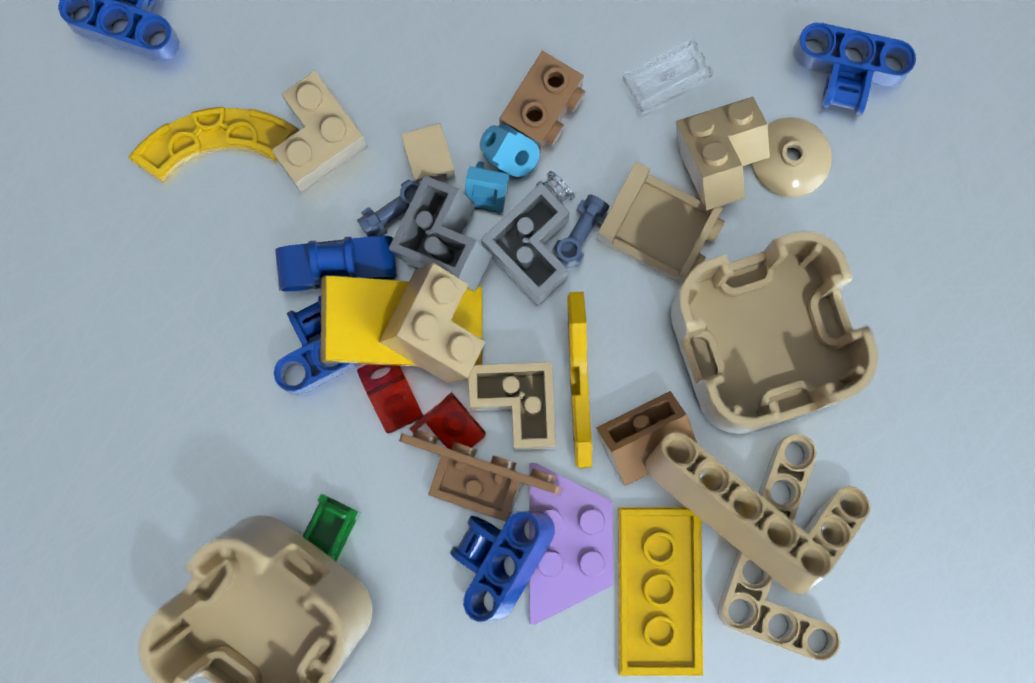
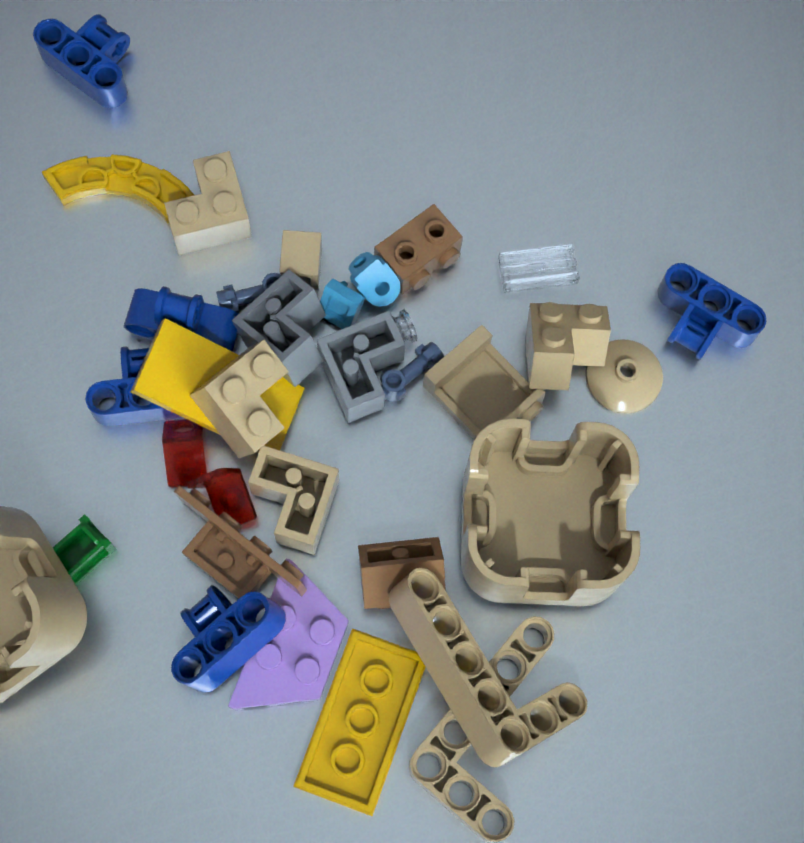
camera: 15 degrees right, 10 degrees down
yellow tile [567,292,592,468] -> none

